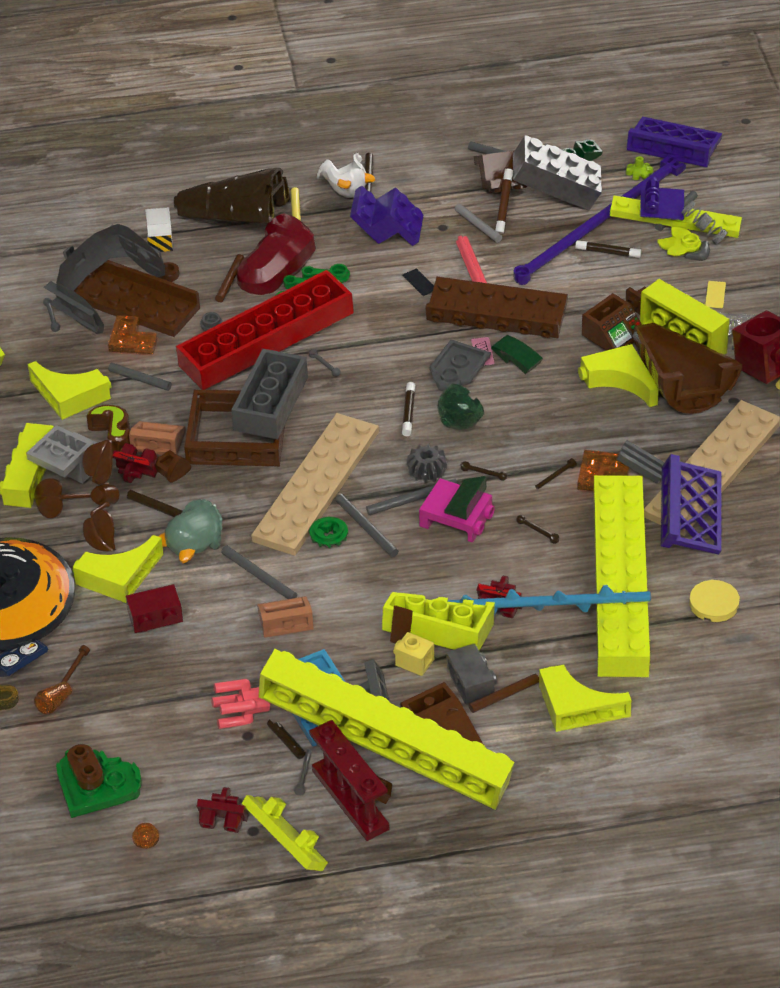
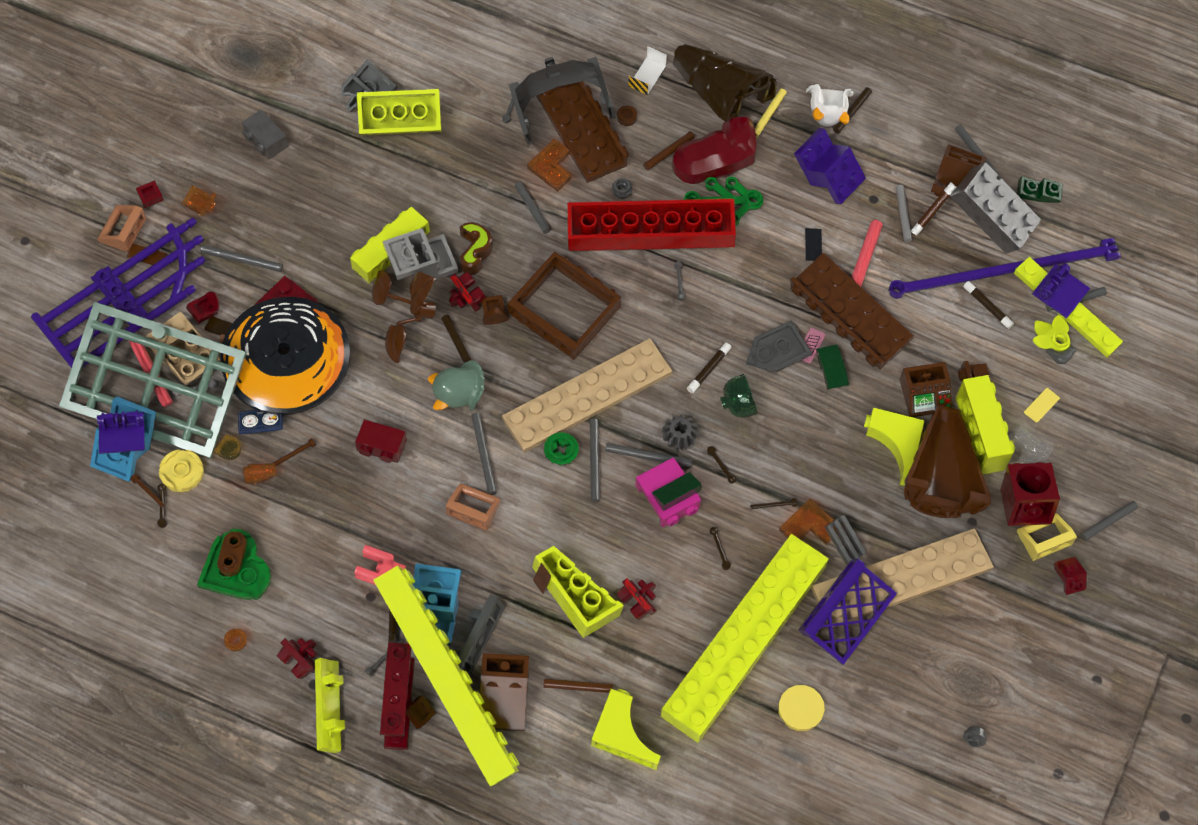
camera: 30 degrees right, 20 degrees up
neon yellow arch [28,361,112,420] -> none
neon yellow arch [72,535,164,603] -> none
nougat tile [129,421,185,455] -> none
dark grey brick [231,349,308,439] -> none
light yellow brick [393,632,435,676] -> none
dark azure plant [428,585,651,616] -> none
flat silver brick [446,643,497,705] -> none
lime plant [626,156,654,180] -> none
dark purple fence [627,116,722,167] -> none
light grey piece [681,200,728,245] -> none

